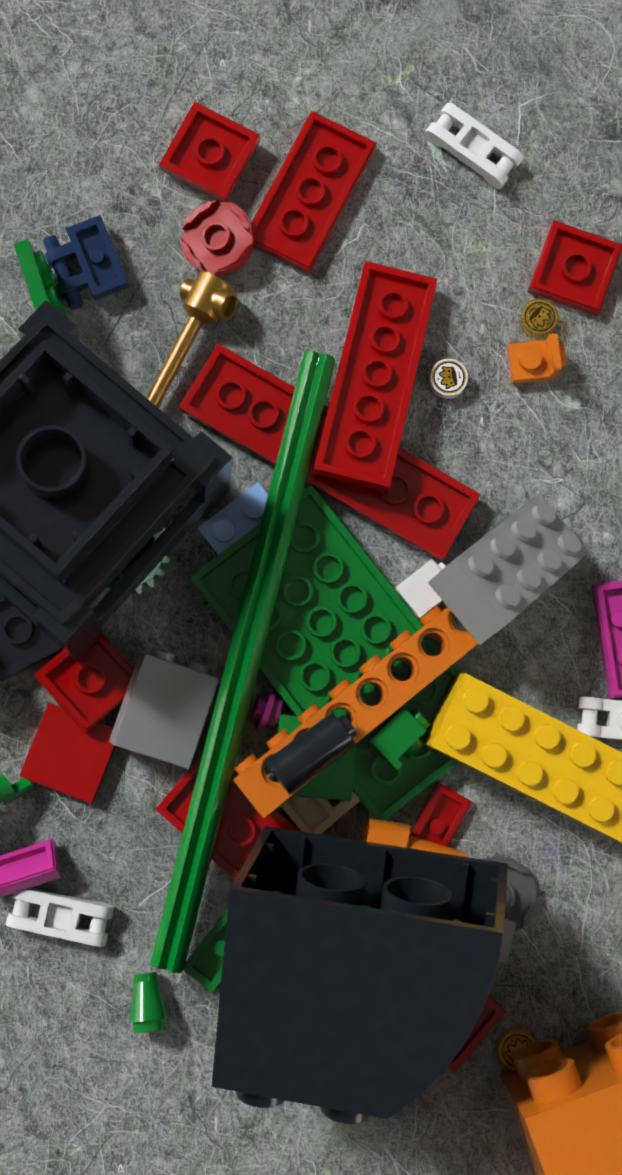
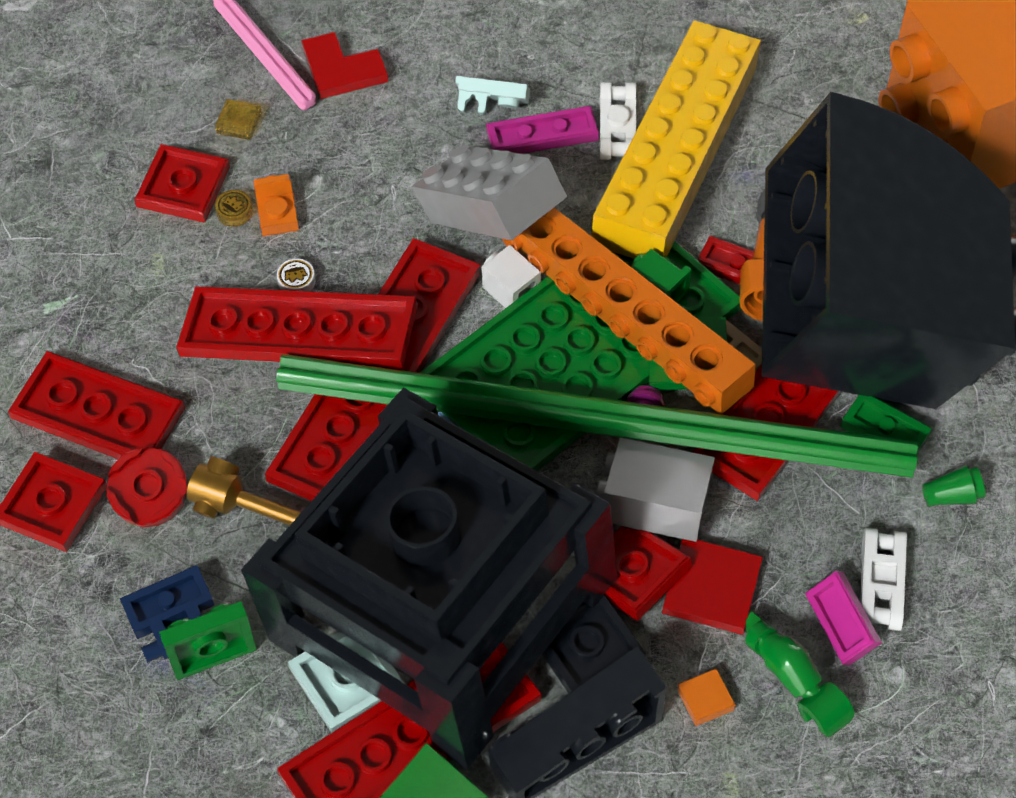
camera: 90 degrees left, 25 degrees down
black brick [265,712,357,795] -> none
white plate [424,103,523,189] -> none

